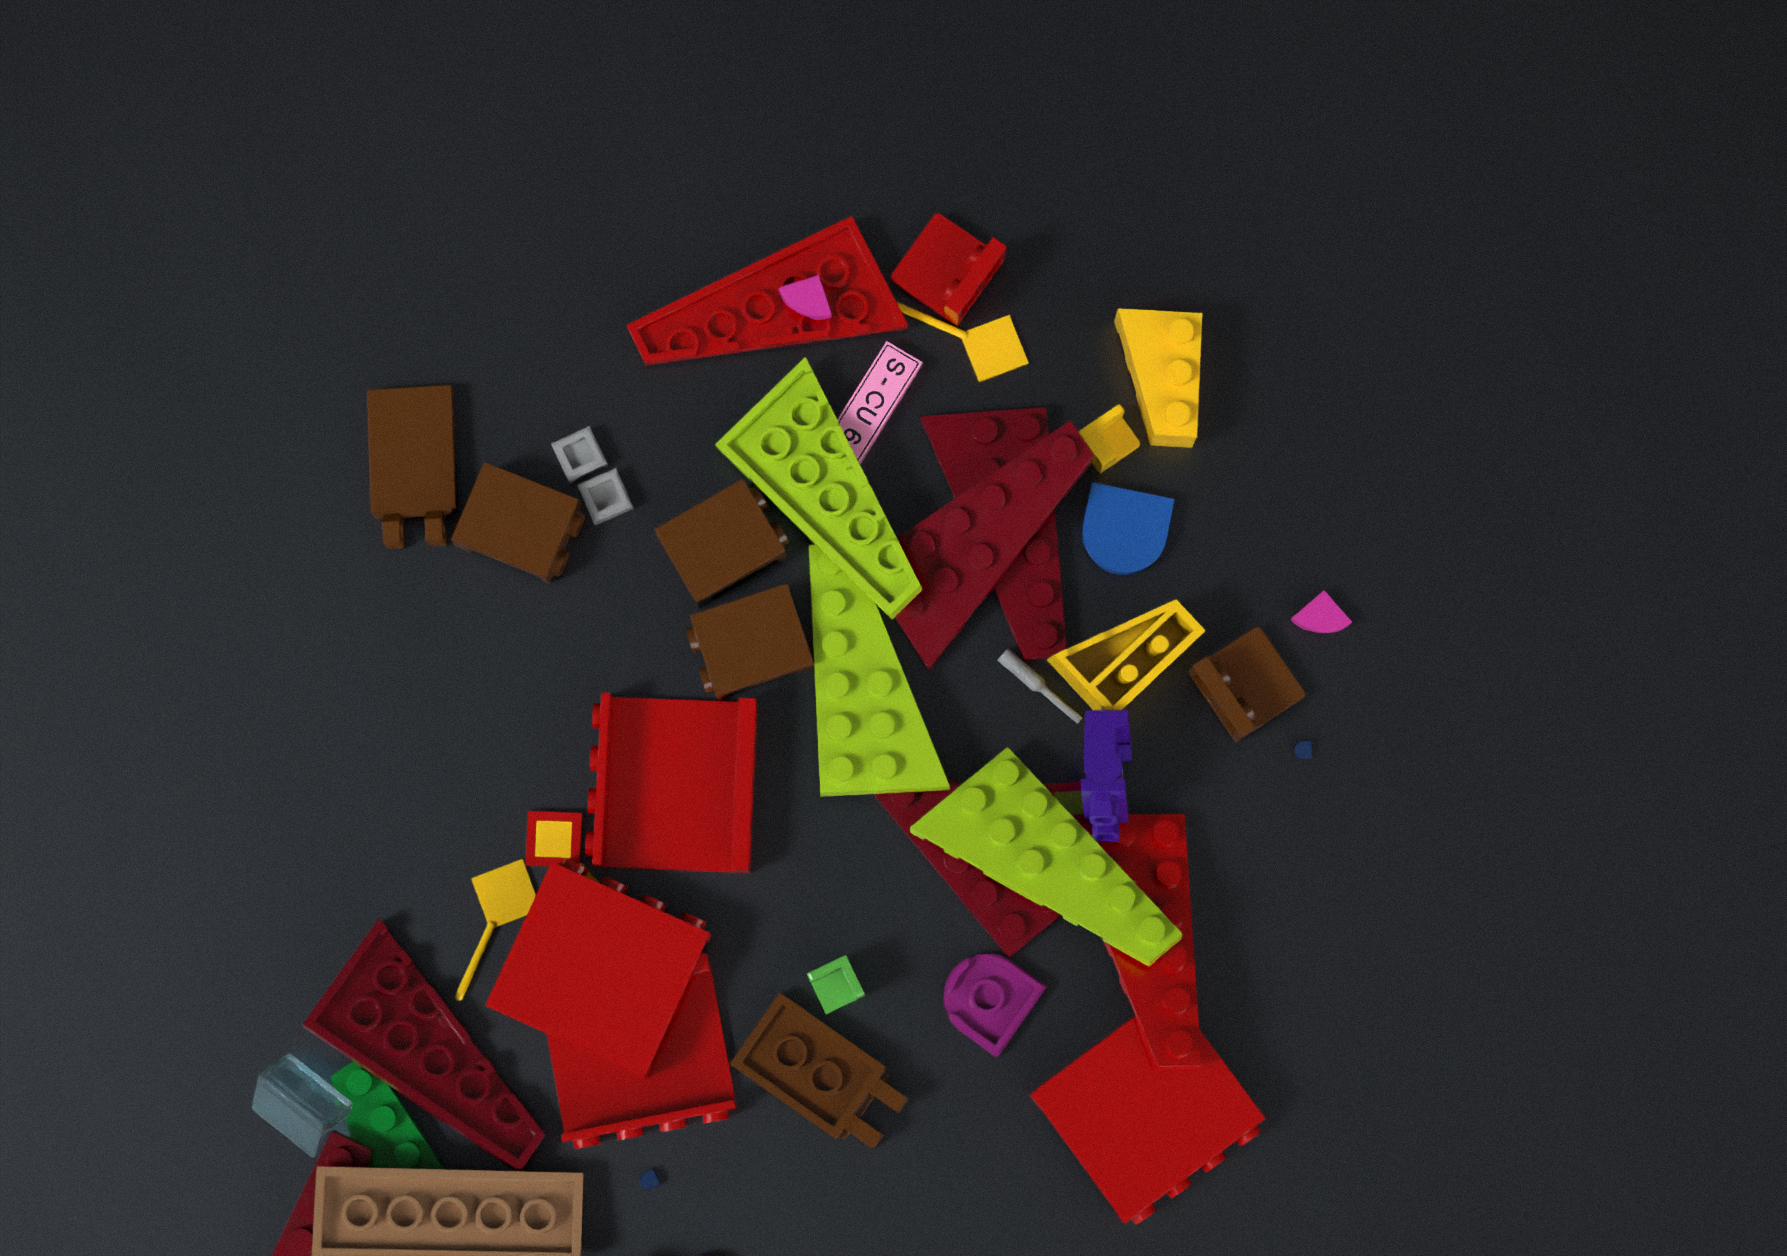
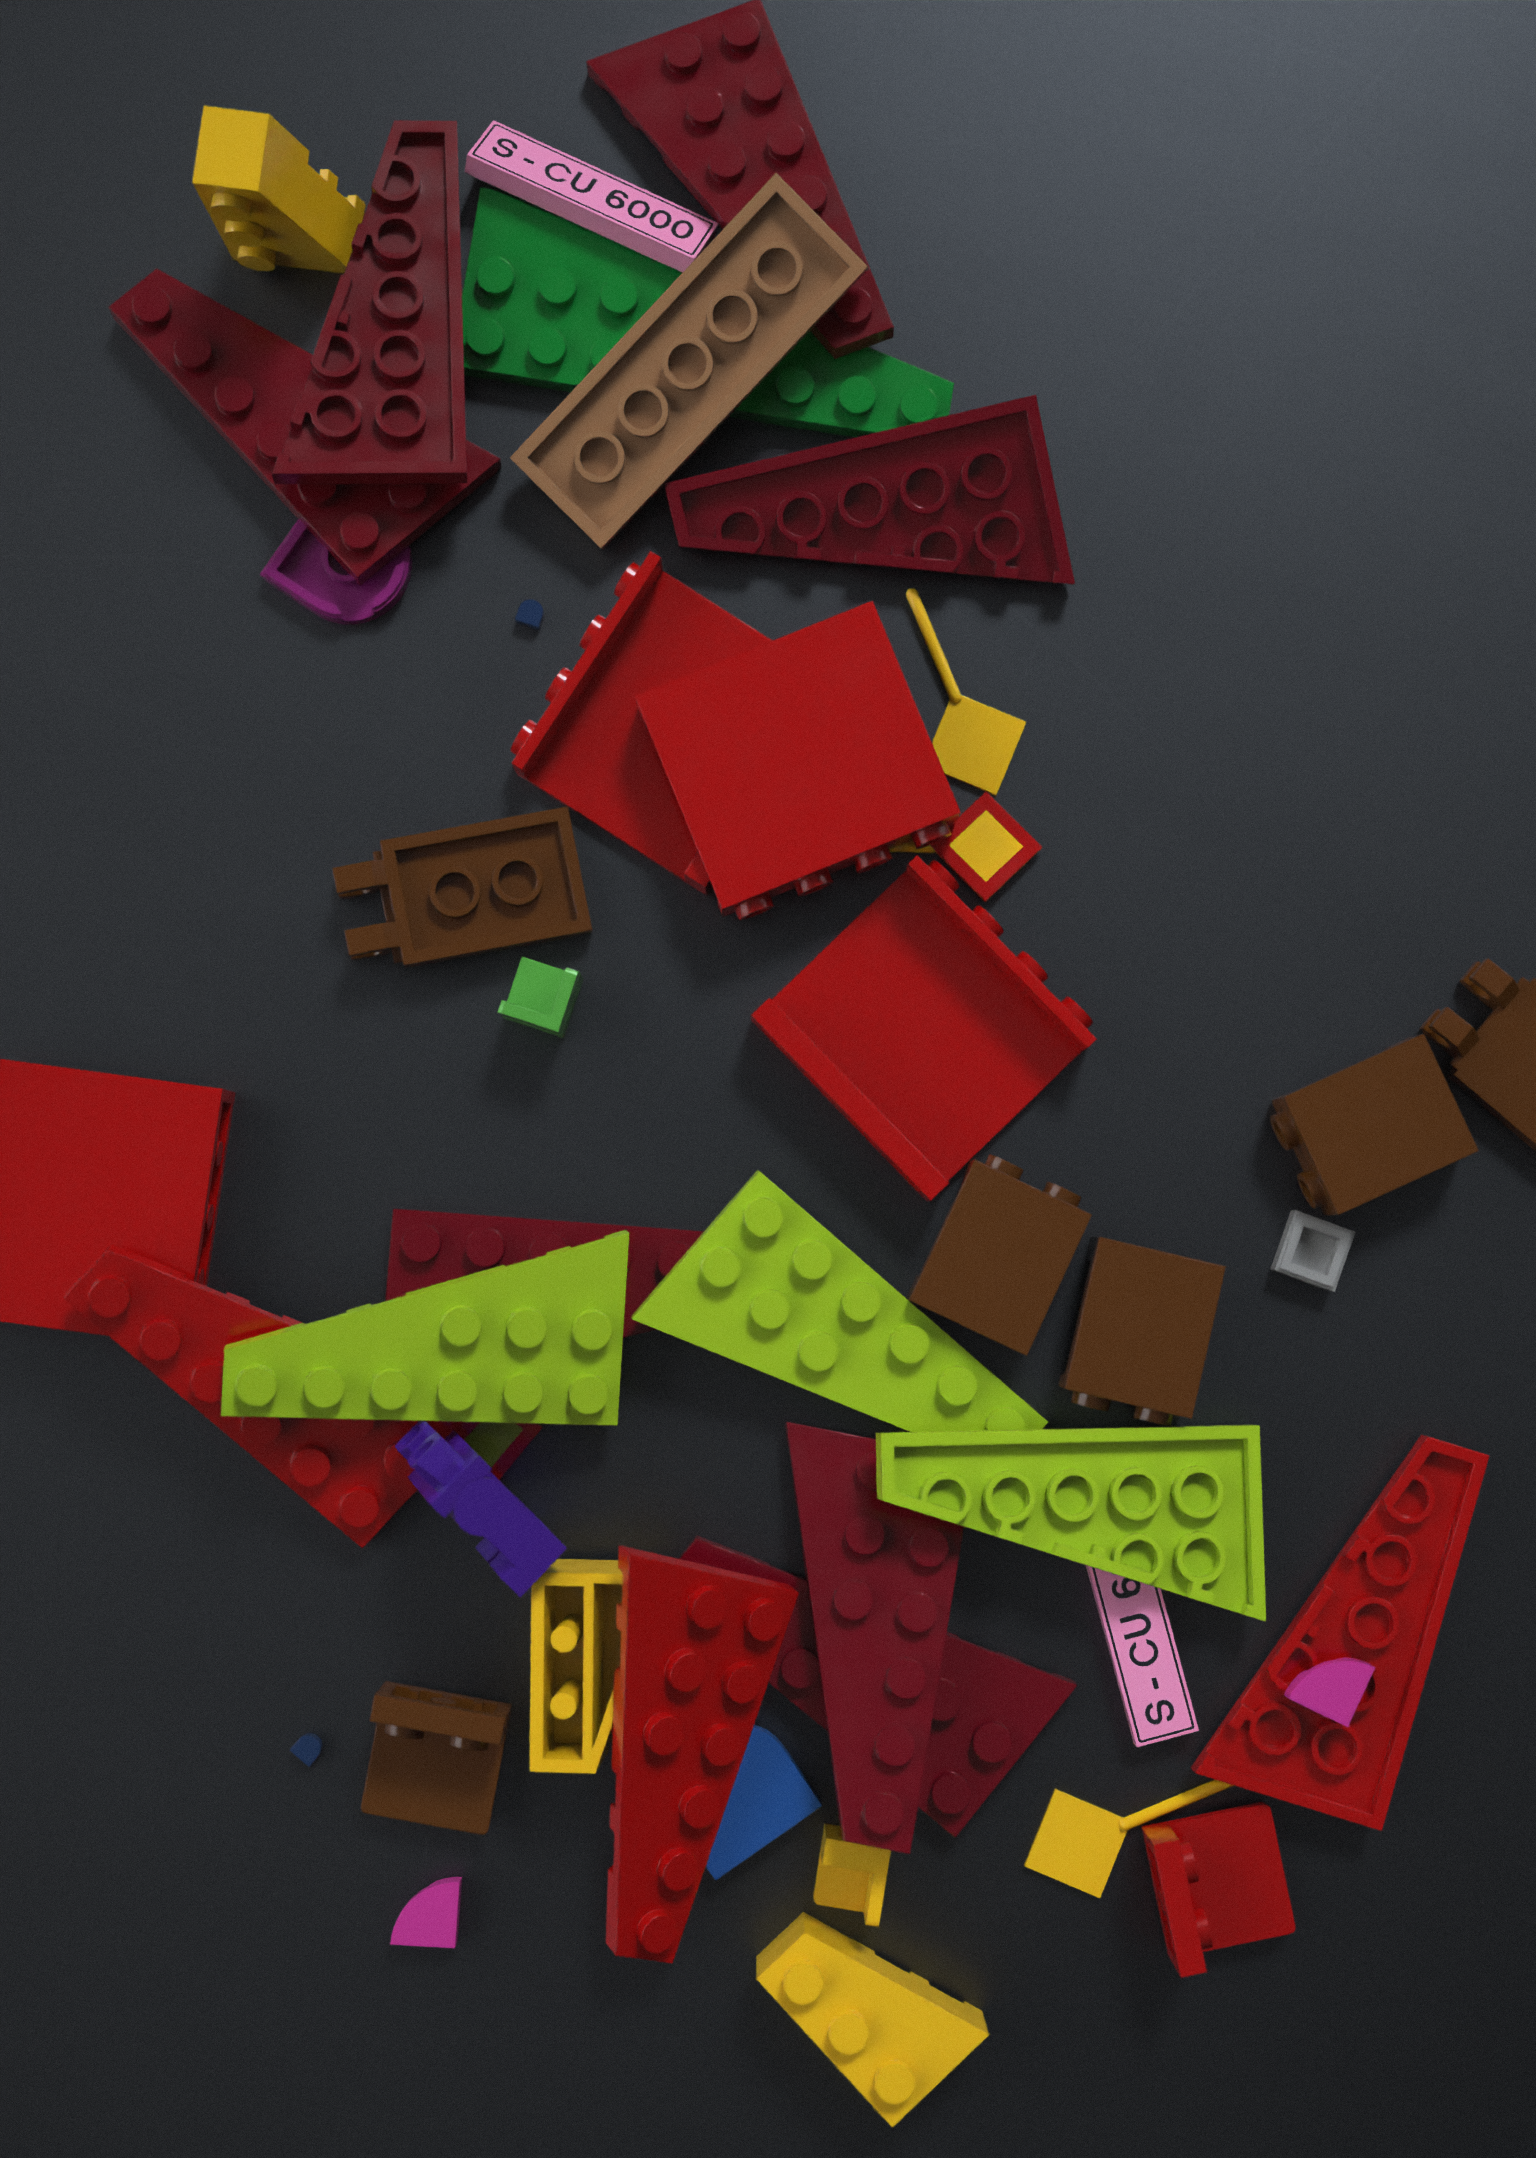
camera: 130 degrees right, 5 degrees up
clear light blue panel [252,1053,353,1158] -> none
light grey tile [551,426,608,484] -> none
magenta tile [943,954,1047,1058] -> none
light grey piece [997,648,1082,724] -> none
none -> red wing [606,1545,799,1964]

